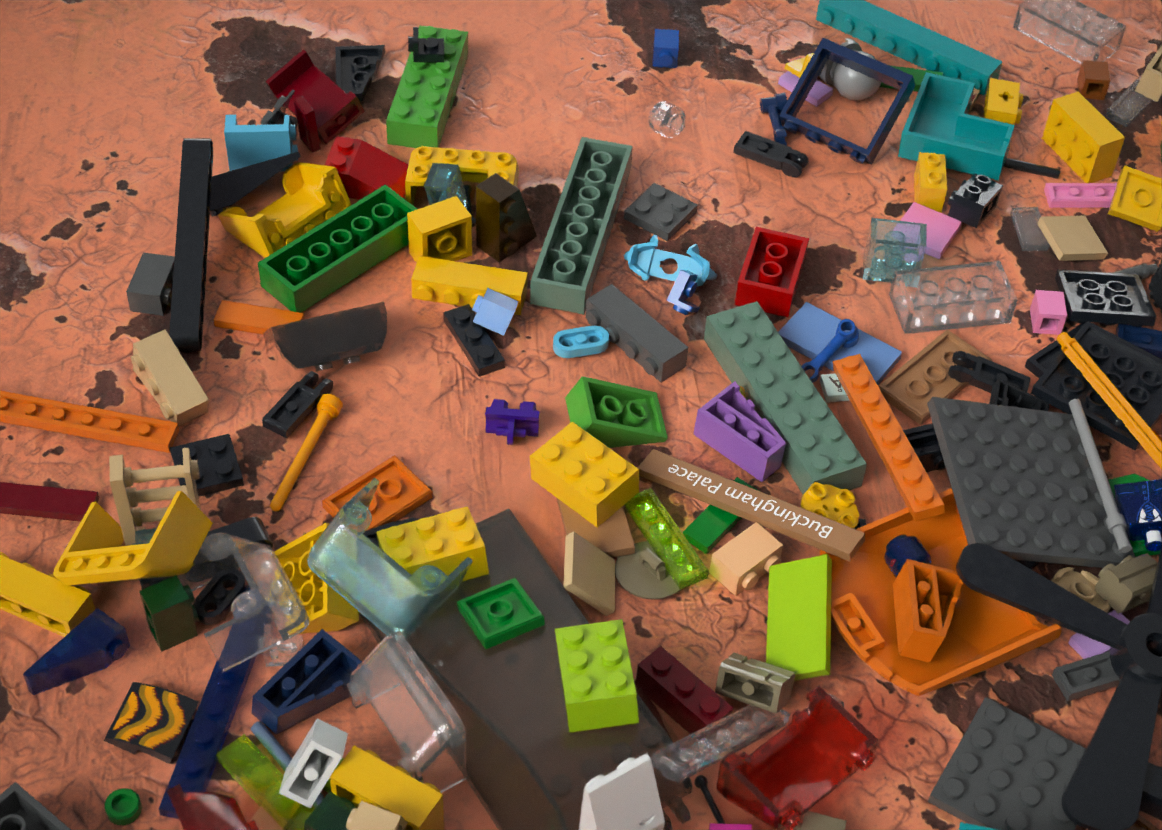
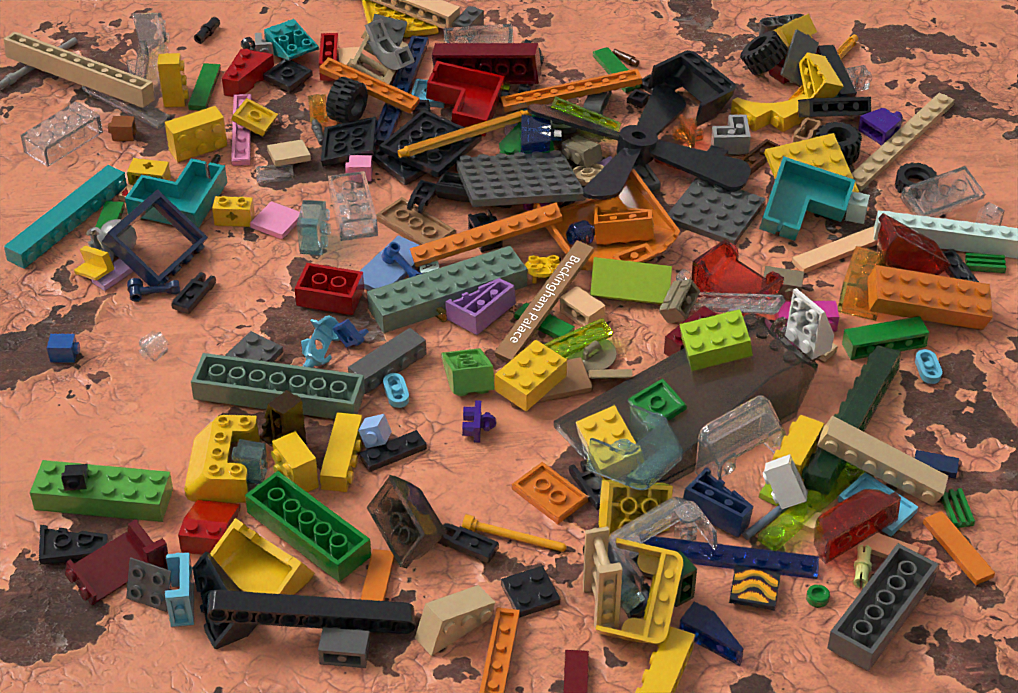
camera: 90 degrees left, 5 degrees down
black brick [948,173,1003,228] -> none
light grey bar [1068,399,1132,553] -> none

